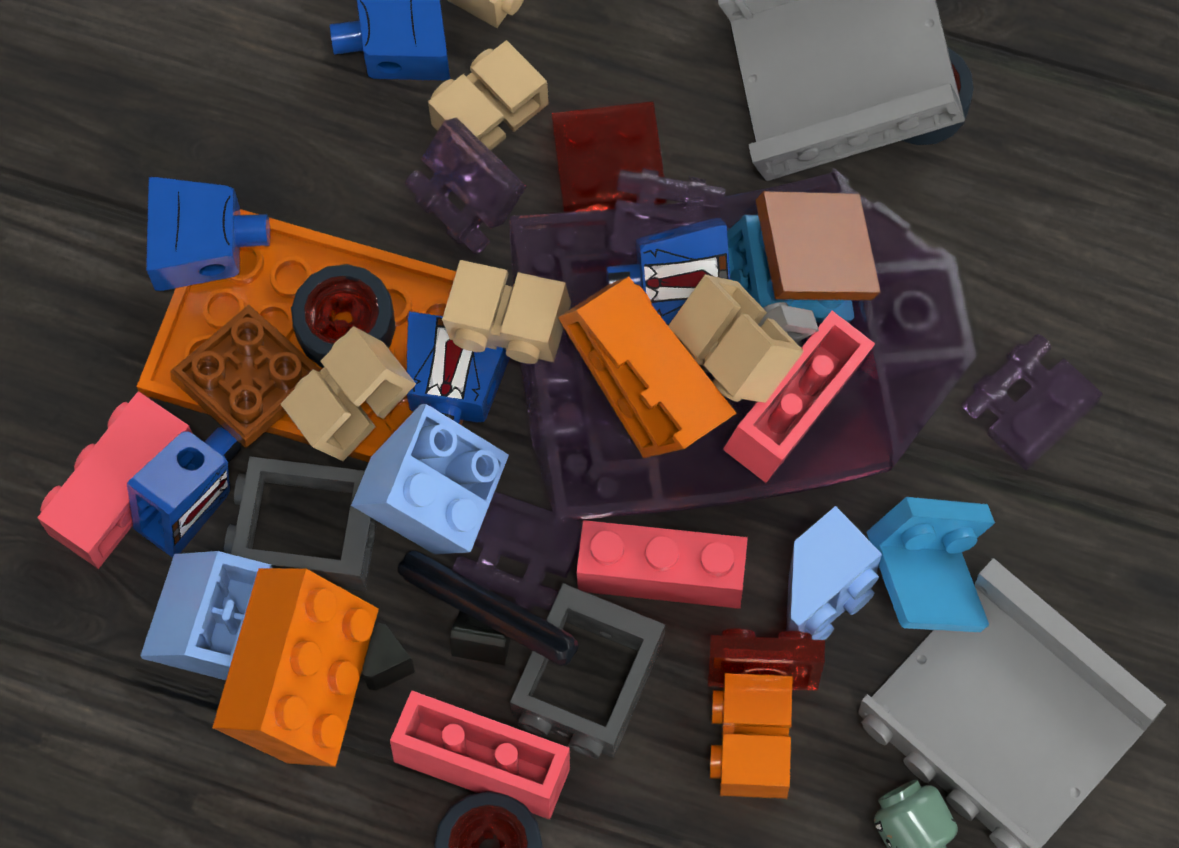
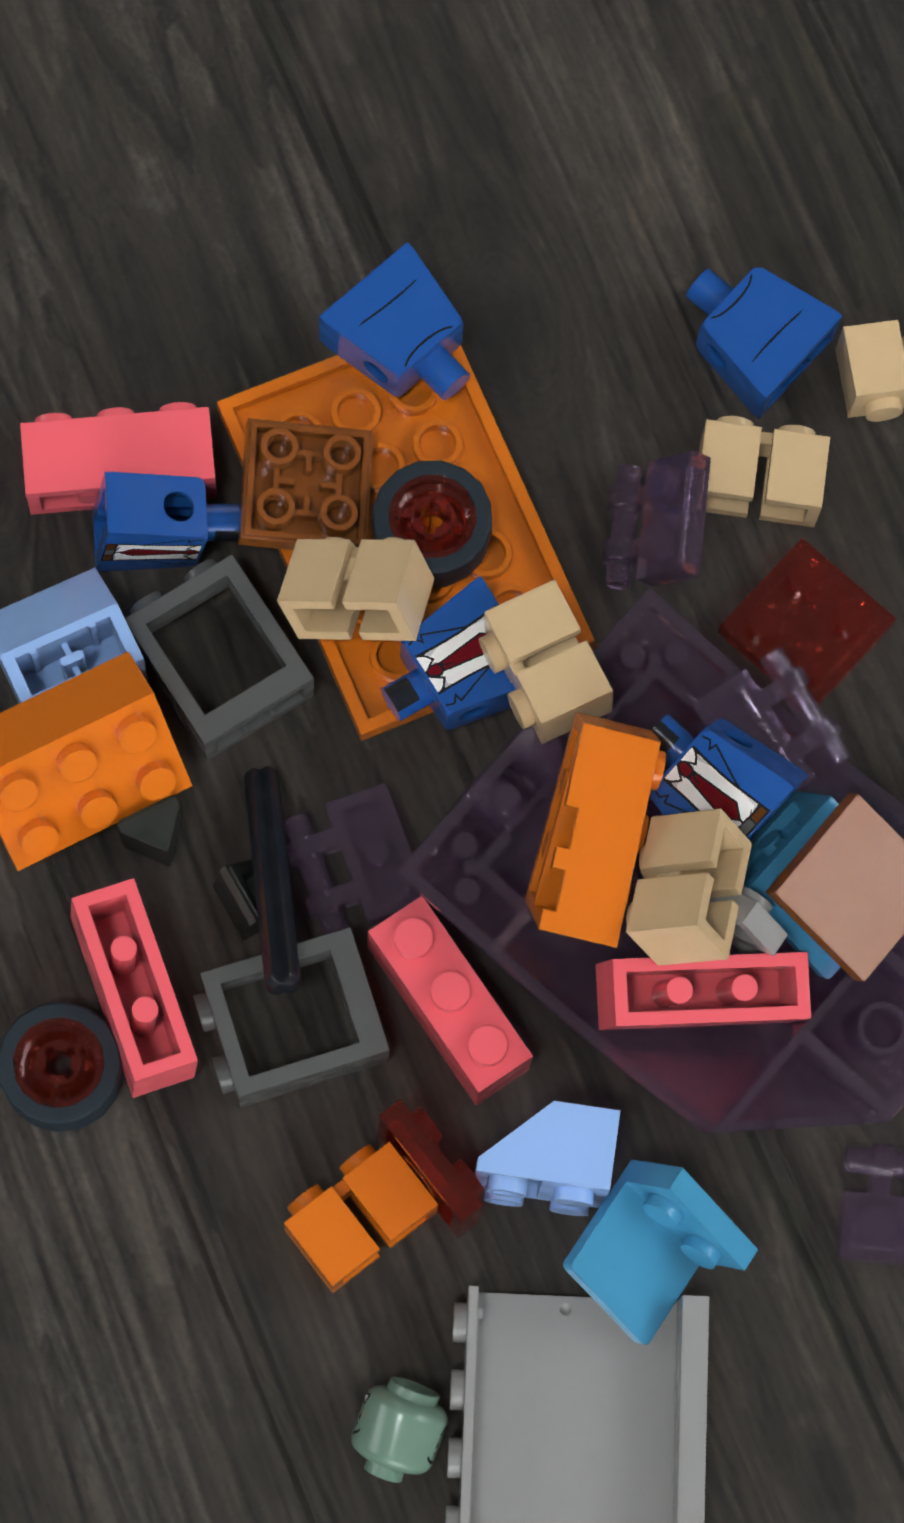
camera: 40 degrees right, 5 degrees up
light blue slope [351,404,509,554] -> none

